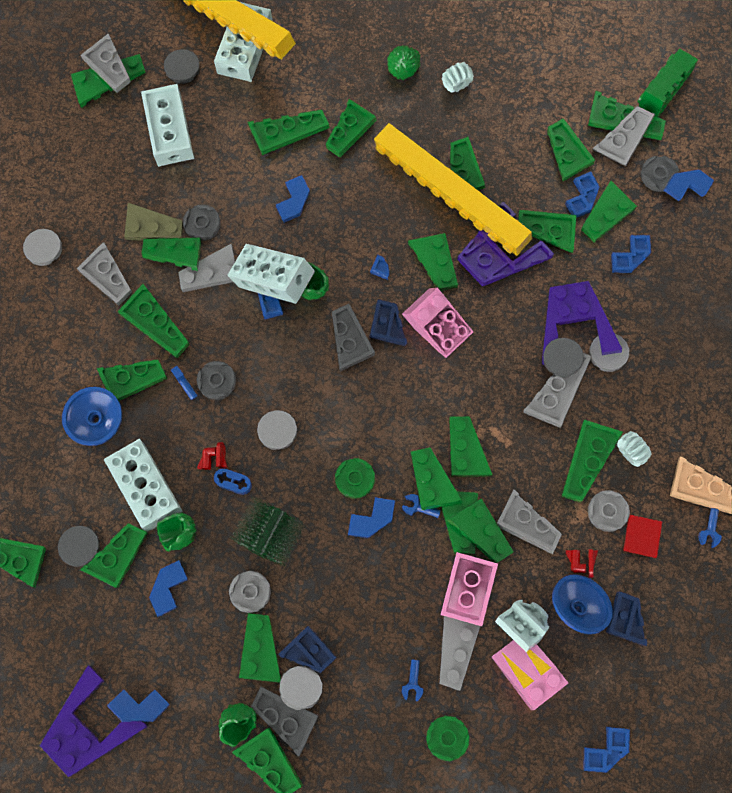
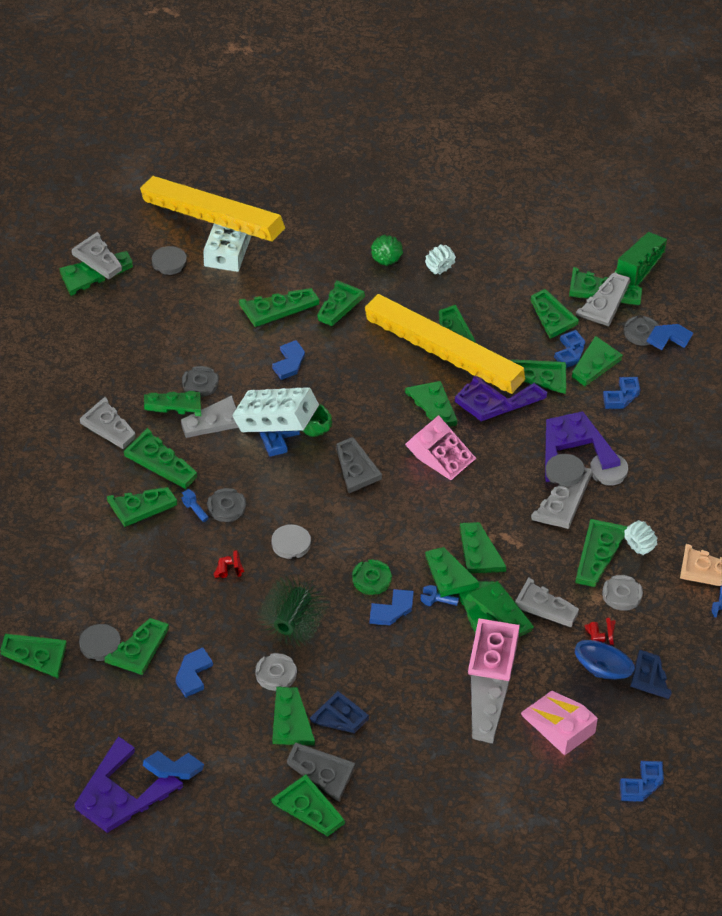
camera: 10 degrees left, 25 degrees down
light grey tile [23,229,62,266] -> none
blue dish [62,387,122,446] -> none
light aqua brick [104,439,182,532] -> none
olive wing [124,203,183,240] -> none
light aqua brick [141,84,194,166] -> none
green hair [157,513,196,552] -> none
blue beam [214,469,252,495] -> none
green hair [218,703,257,747] -> none
light grey tile [279,666,322,710] -> none
dark blue wing [369,299,407,346] -> none
blue tile [370,255,389,280] -> none
blue bar [402,660,423,701] -> none
green tile [426,716,470,761] -> none
light aqua slope [495,600,549,652] -> none
red piece [623,514,662,558] -> none

